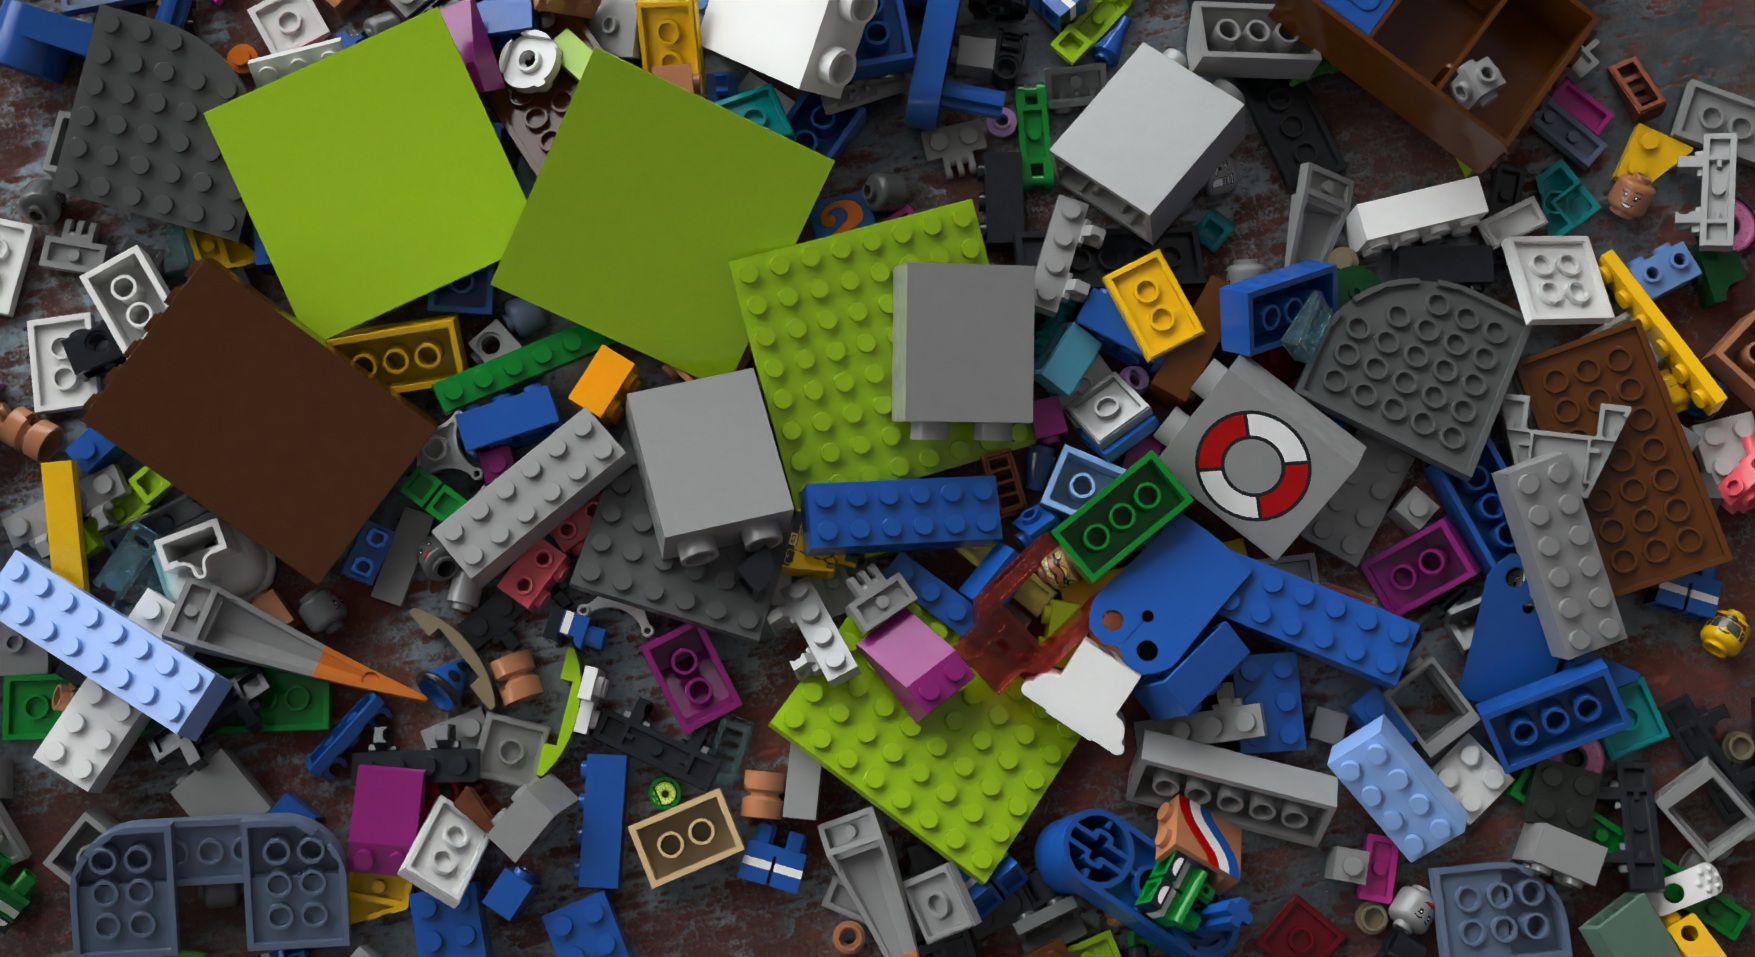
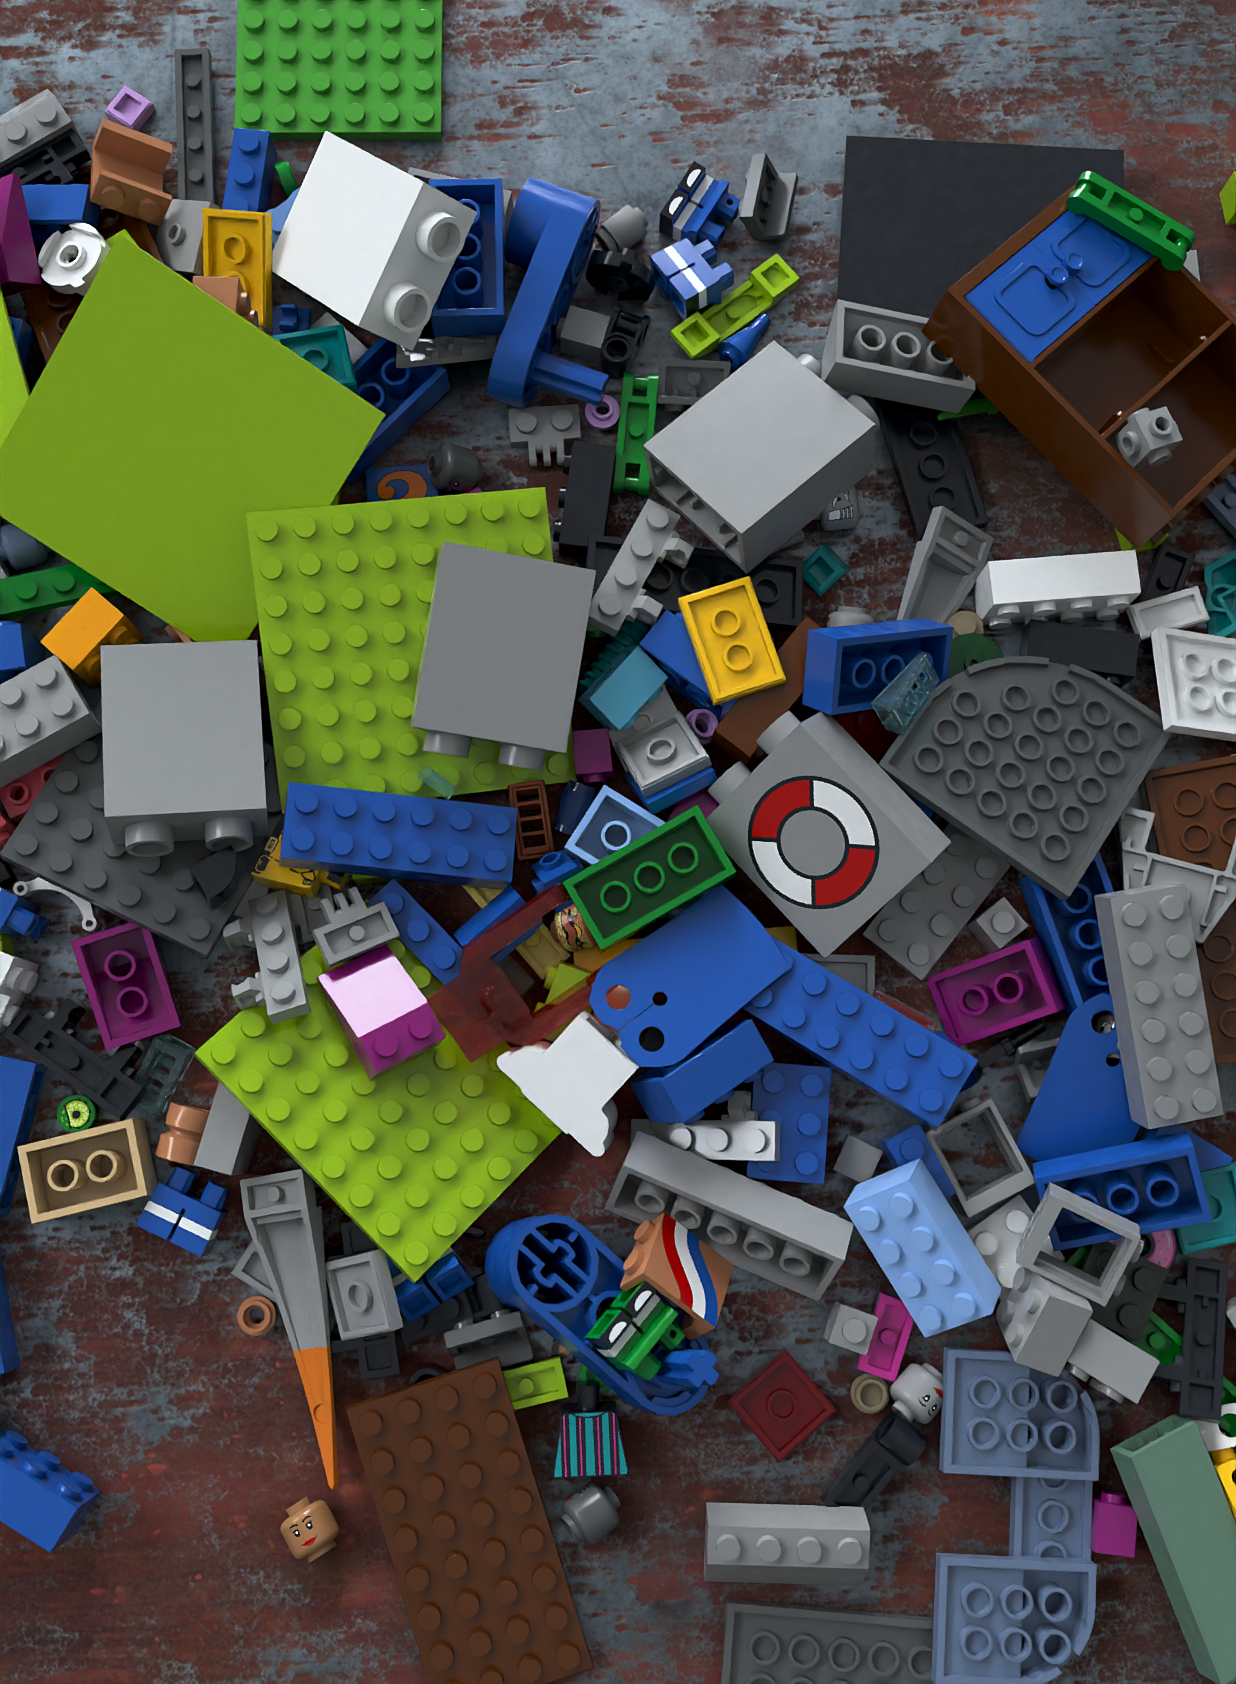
camera: 10 degrees right, 0 degrees up
none -> clear light blue tile [416,766,456,800]
none -> light grey brick [996,1266,1093,1377]
none -> light grey window [1016,1182,1144,1307]

